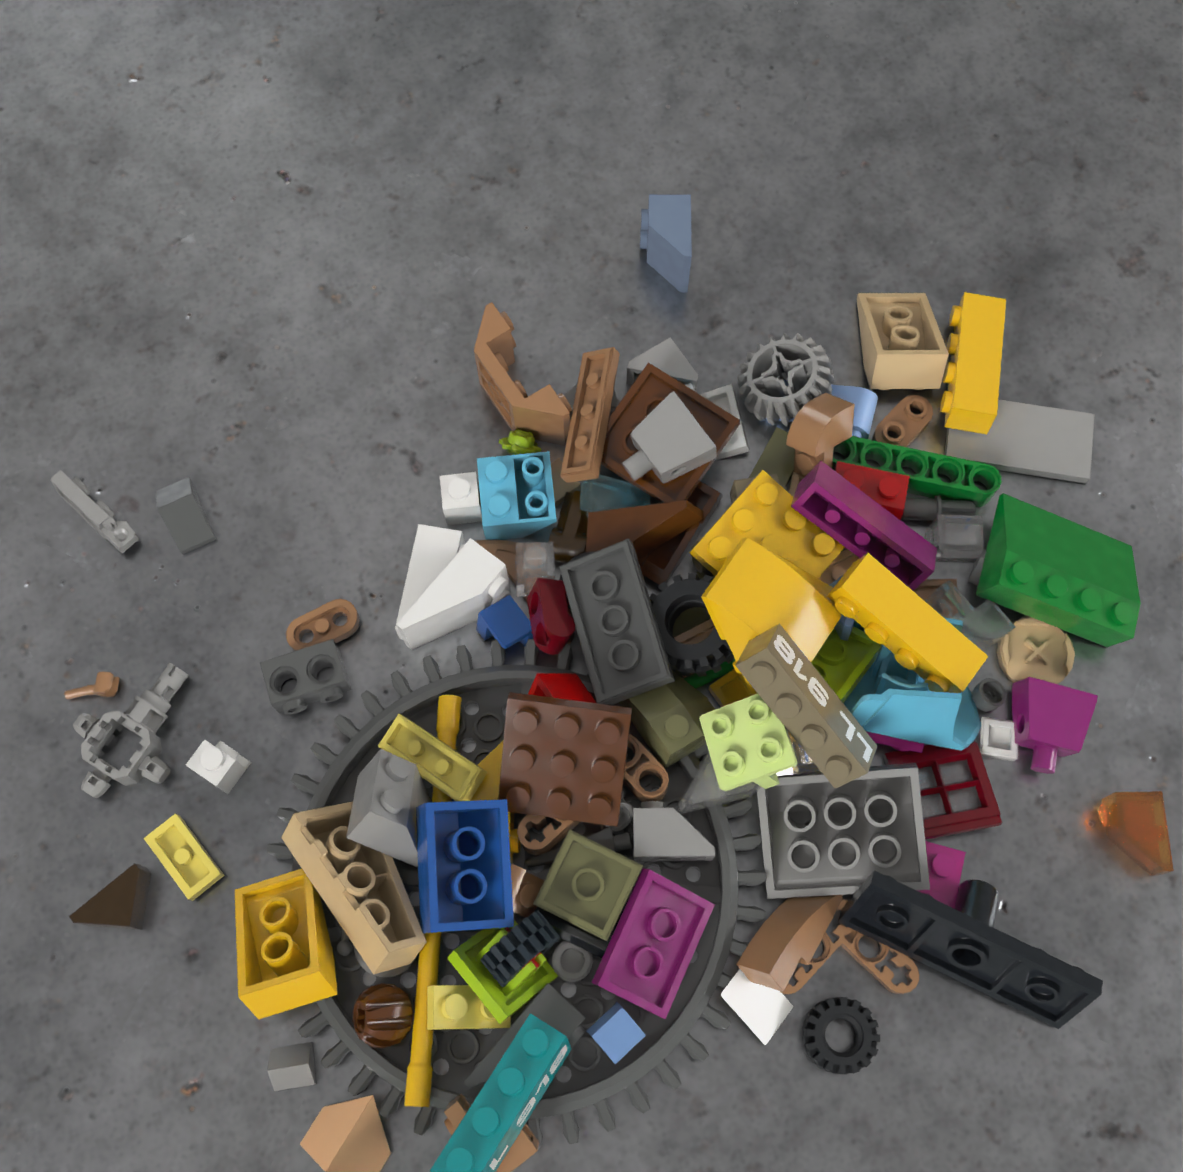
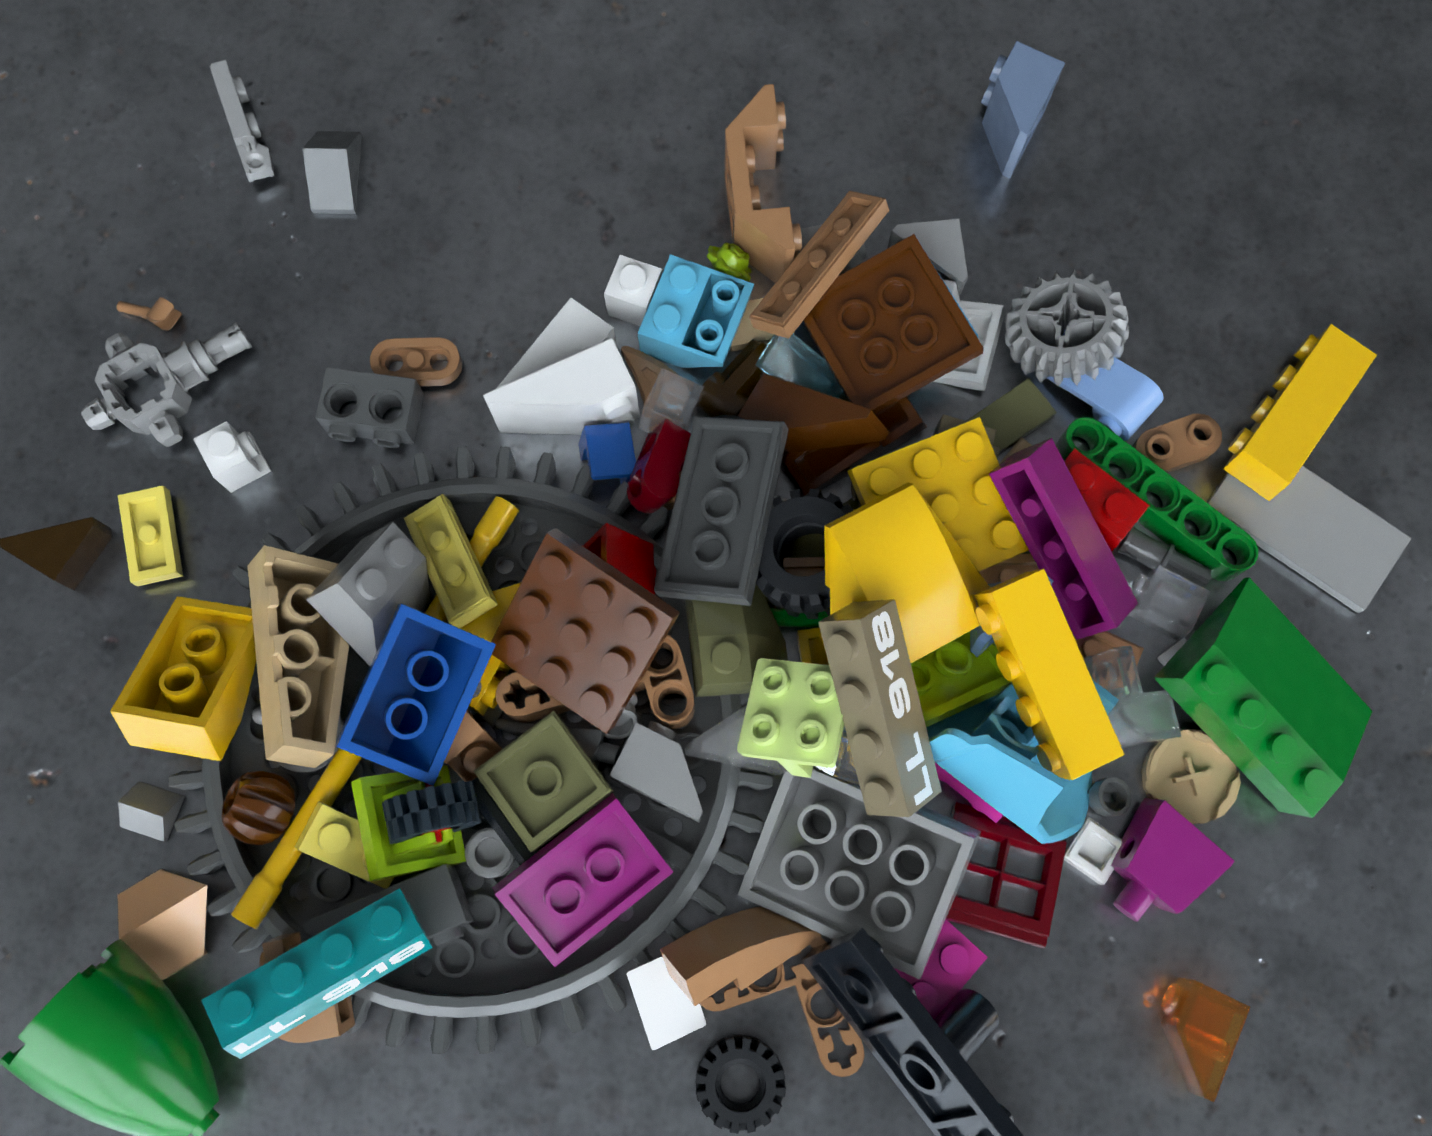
camera: 25 degrees right, 5 degrees up
medium blue tile [587,1002,646,1064] -> none
light grey torso [622,391,717,483] -> none
medium nougat brick [786,393,855,476] -> none
tan slope [857,293,949,390] -> none

